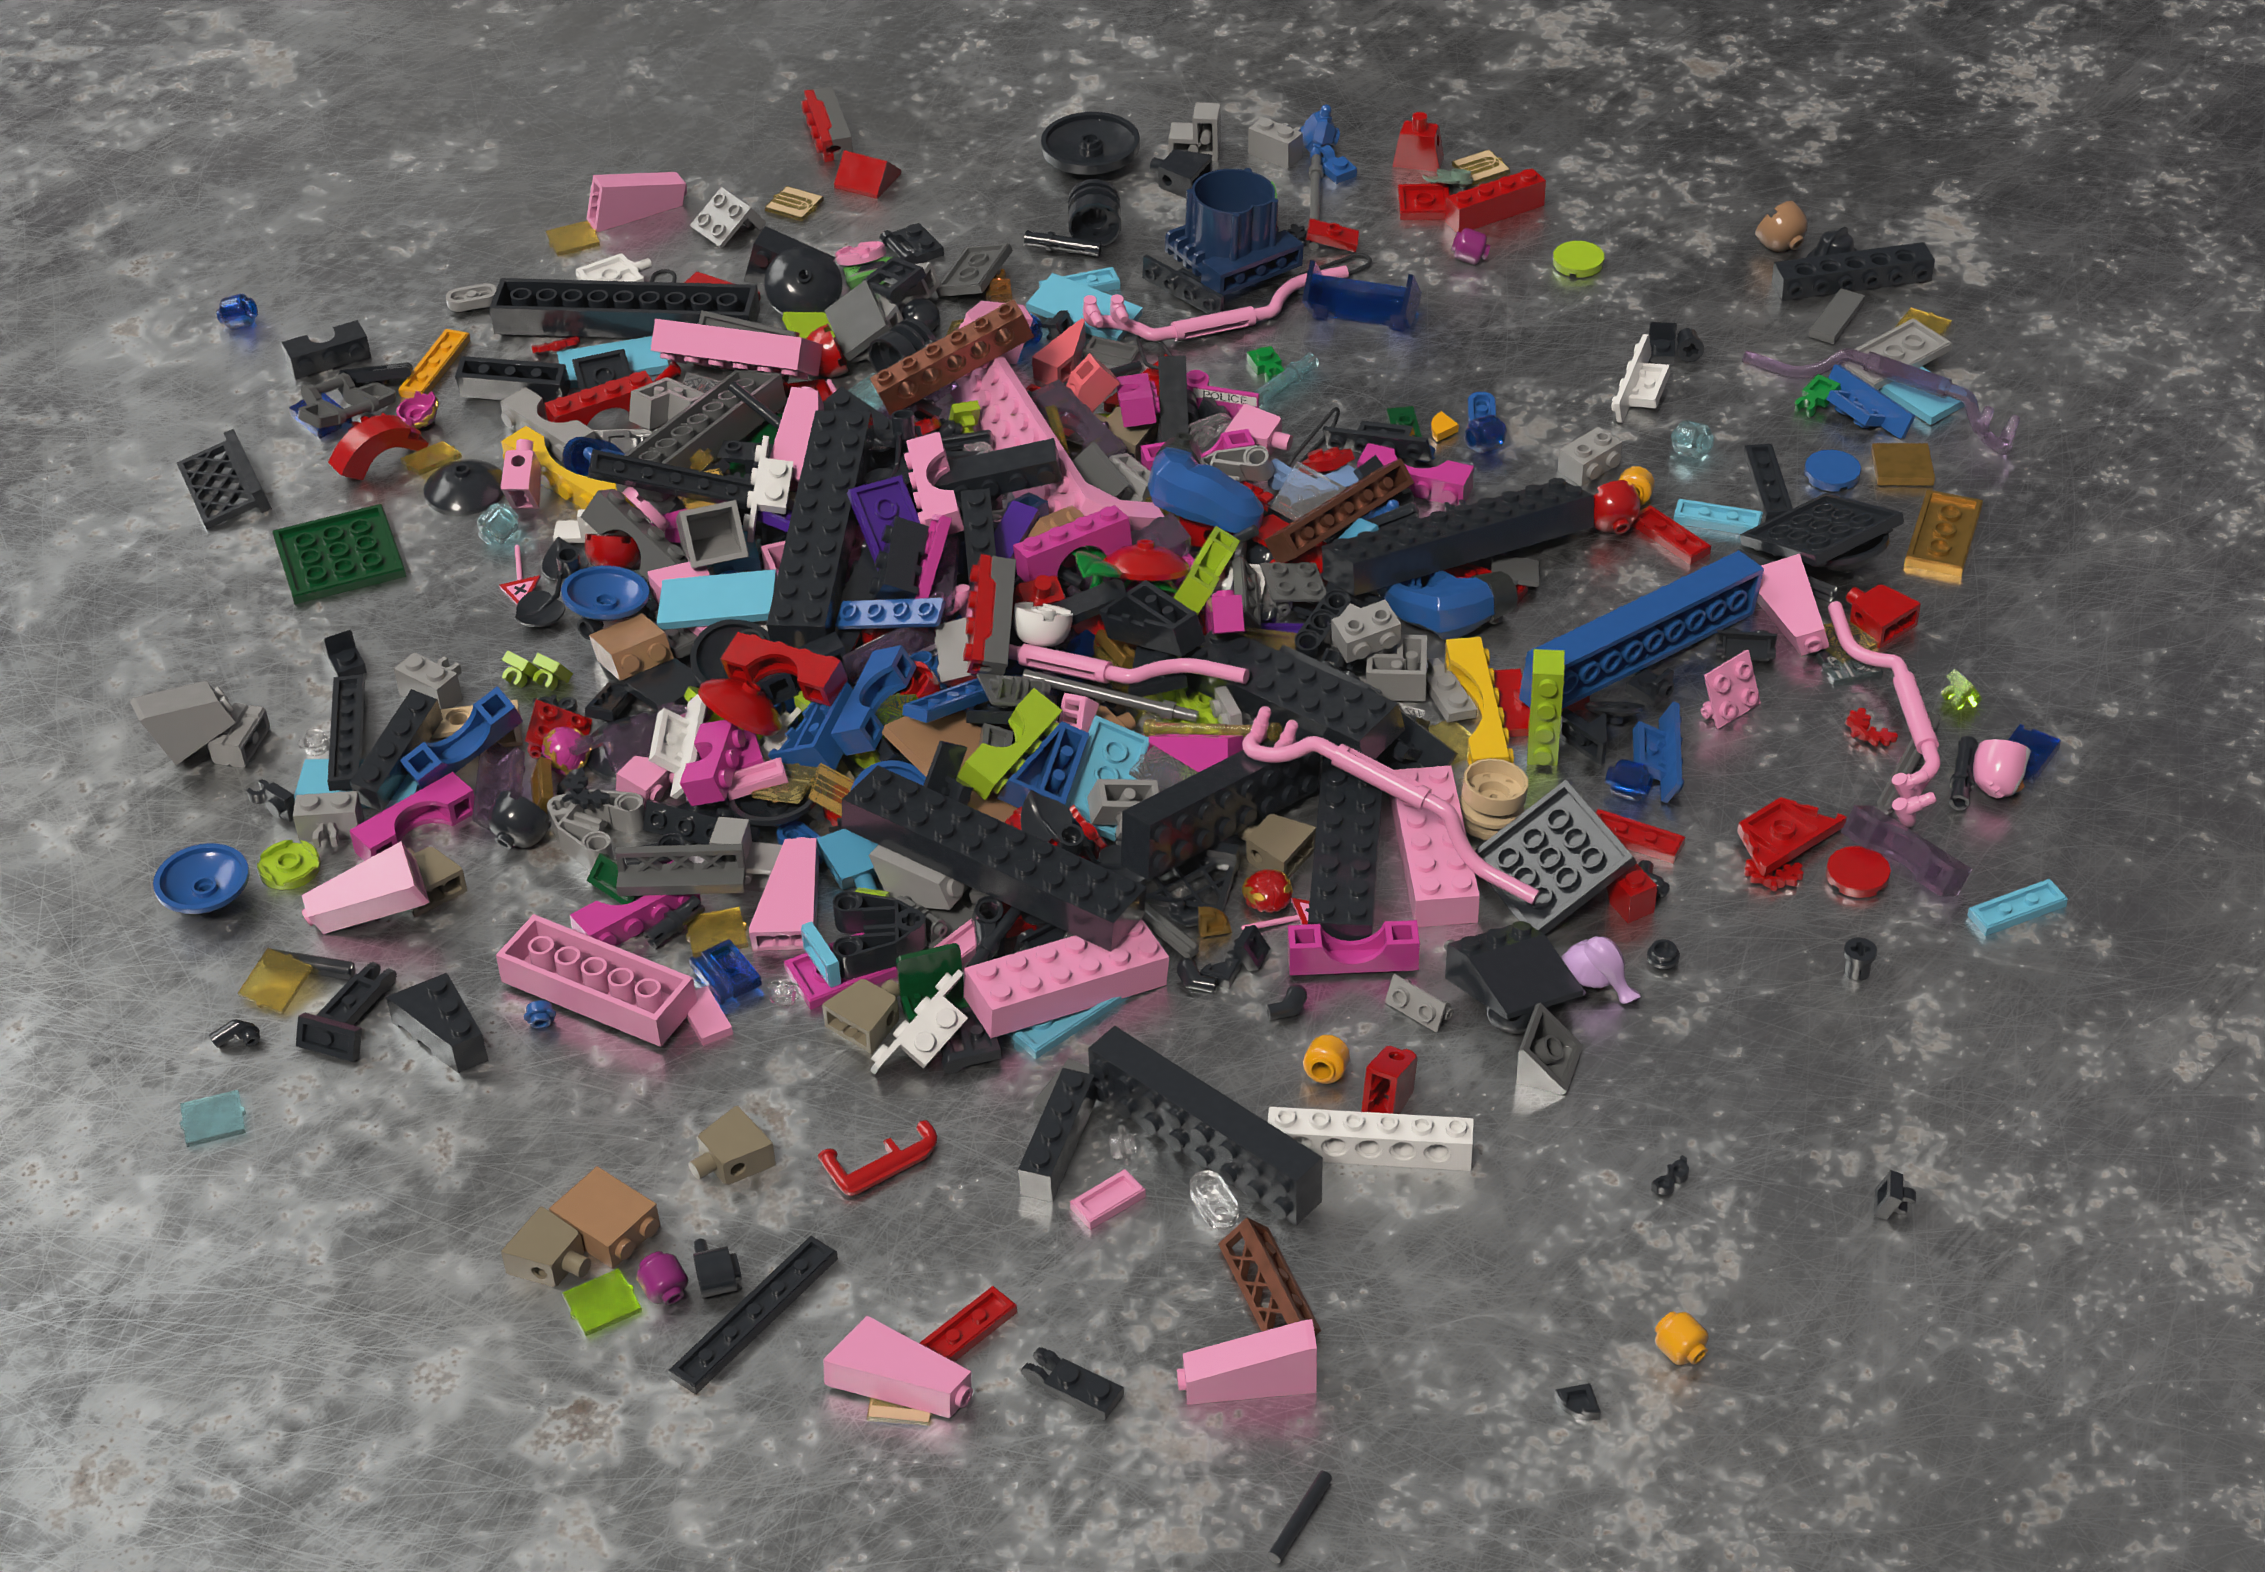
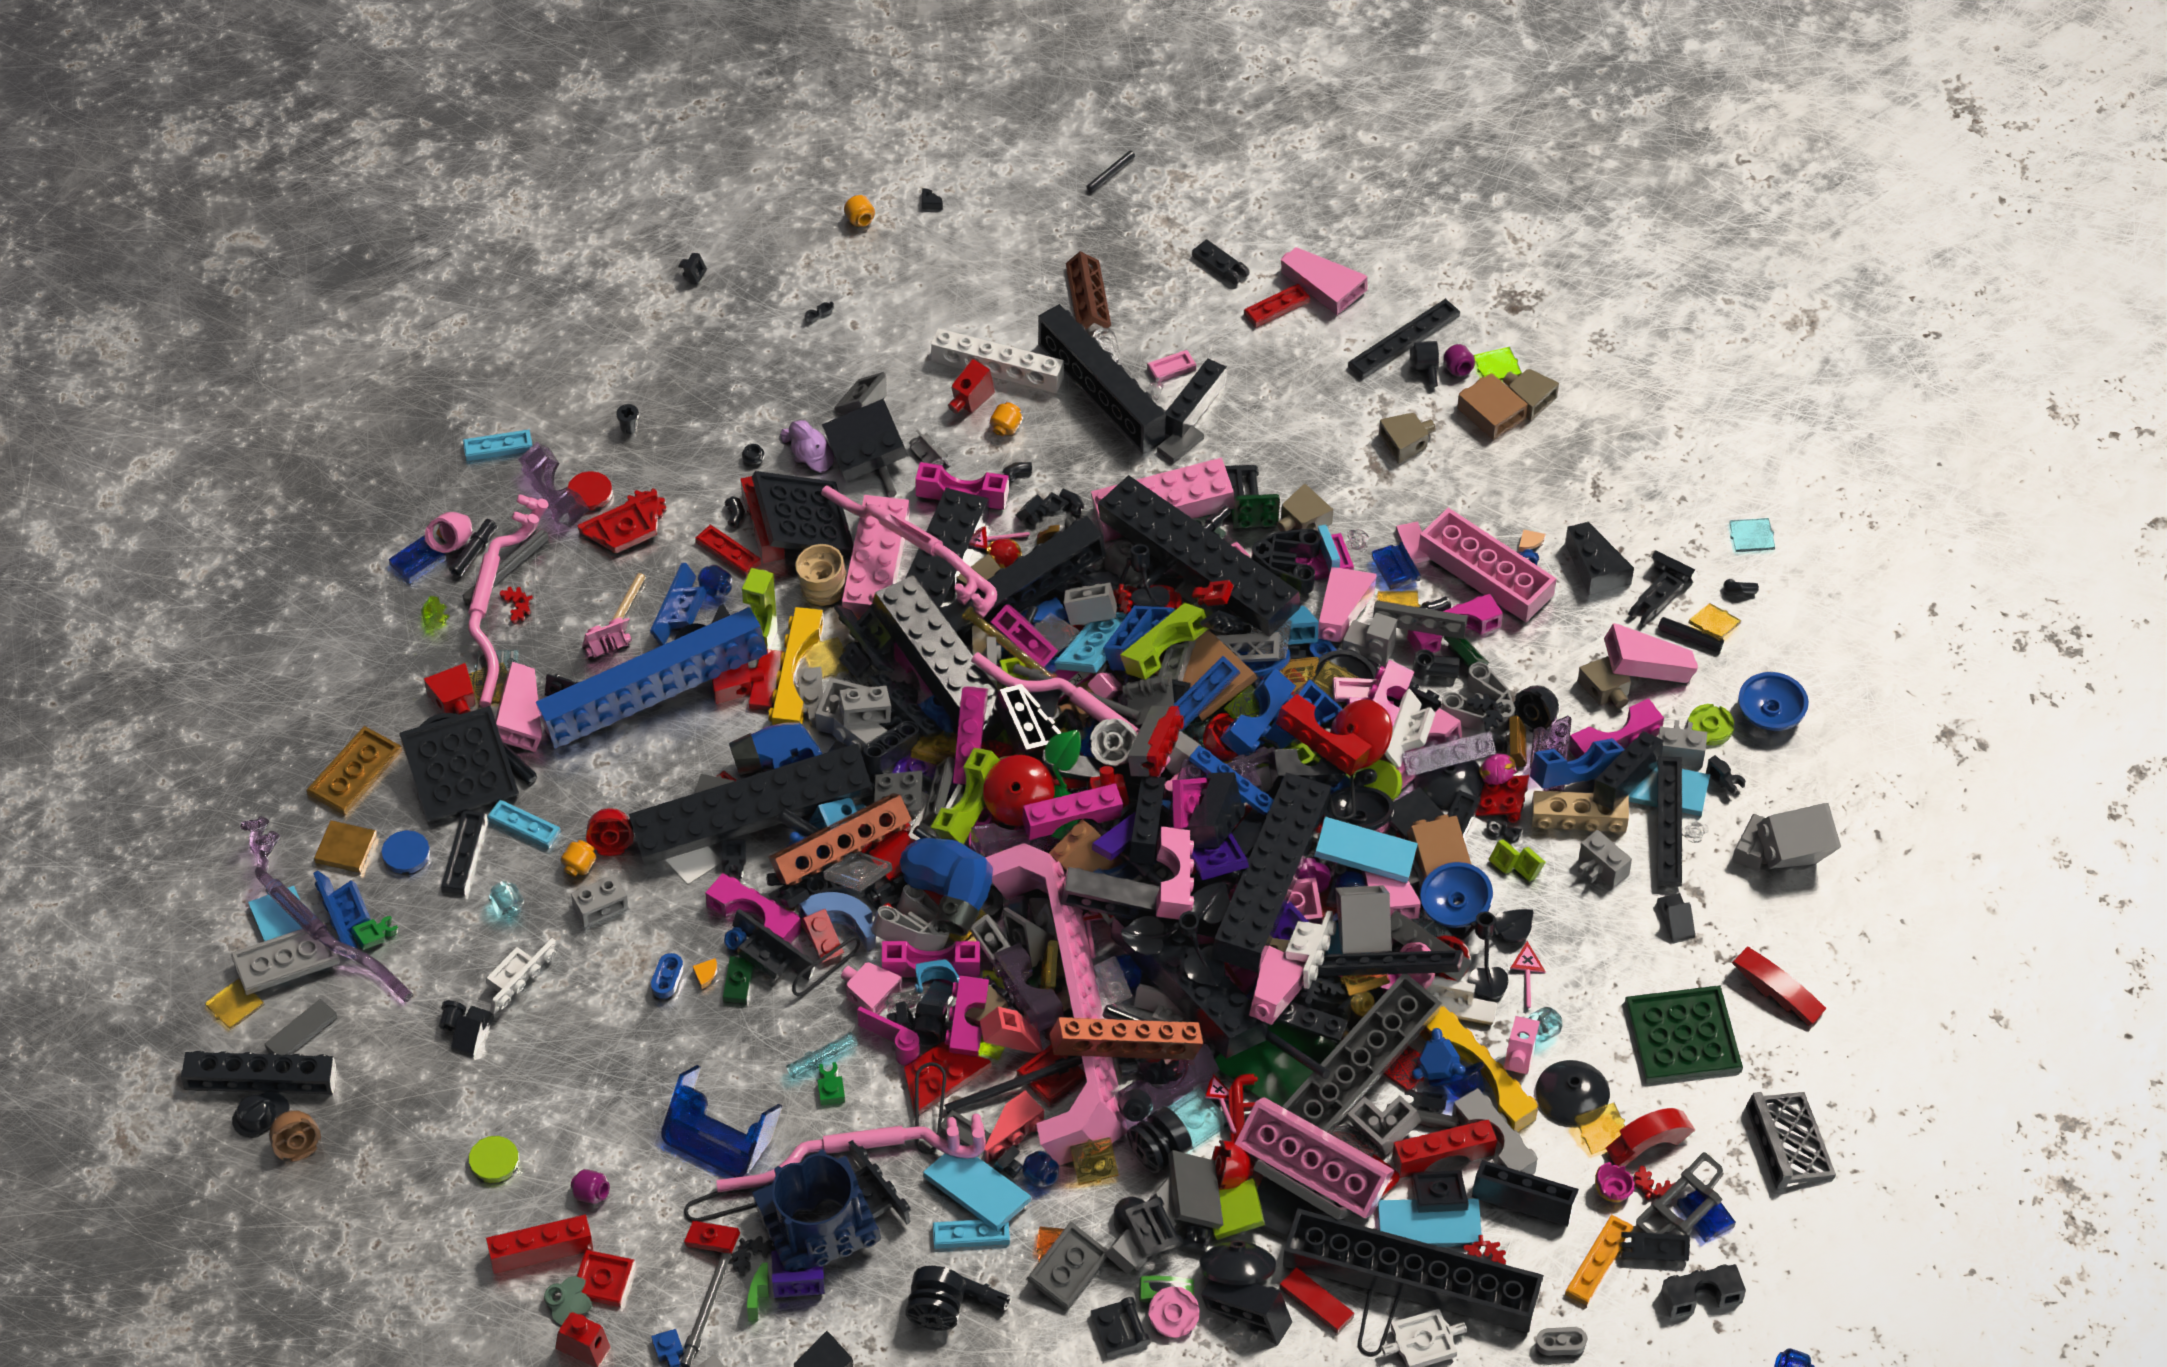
camera: 170 degrees left, 10 degrees up
red piece [818,1120,938,1196] -> none
white bracket [870,969,968,1074] -> none
bright pink slope [1177,1319,1317,1405] -> none
piece [1452,150,1510,185] -> none
clear blue head [1464,414,1507,454] -> none
red tile [1631,505,1711,565] -> none
none -> tan bar [611,573,646,621]
none -> dark azure helmet [915,959,959,994]
none -> red plate [1192,580,1234,606]
none -> light nougat tile [1518,529,1546,552]
none -> red slope [1732,946,1827,1027]

